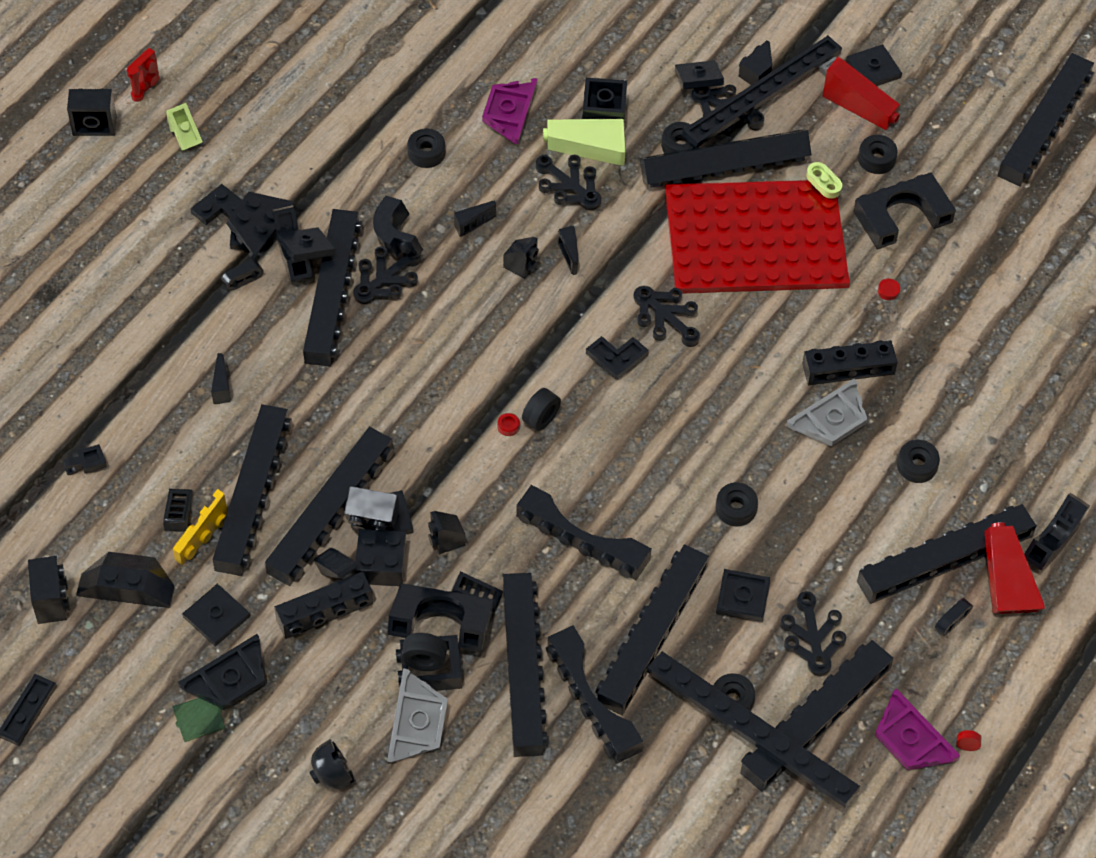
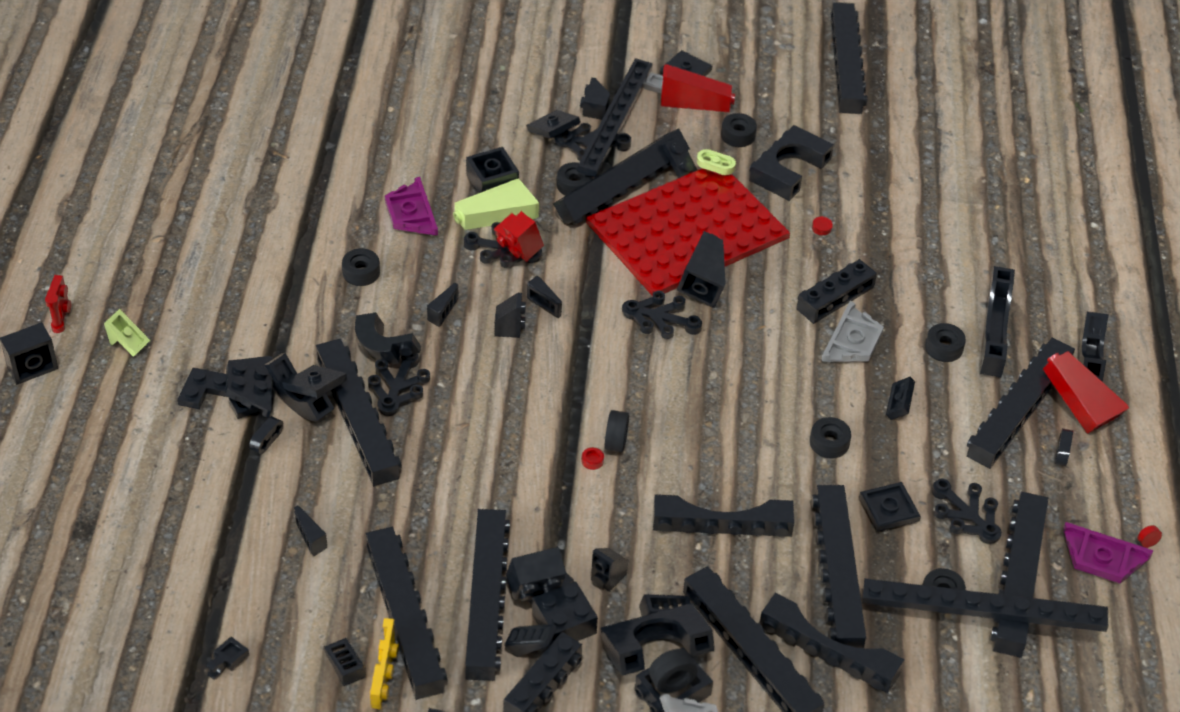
camera: 30 degrees left, 10 degrees down
black plate [586,336,649,380] -> none
none -> red brick [494,211,544,262]
none -> black plate [661,135,697,178]
none -> black slope [676,231,726,308]
none -> black plate [886,376,915,420]
none -> black arch [980,266,1015,377]

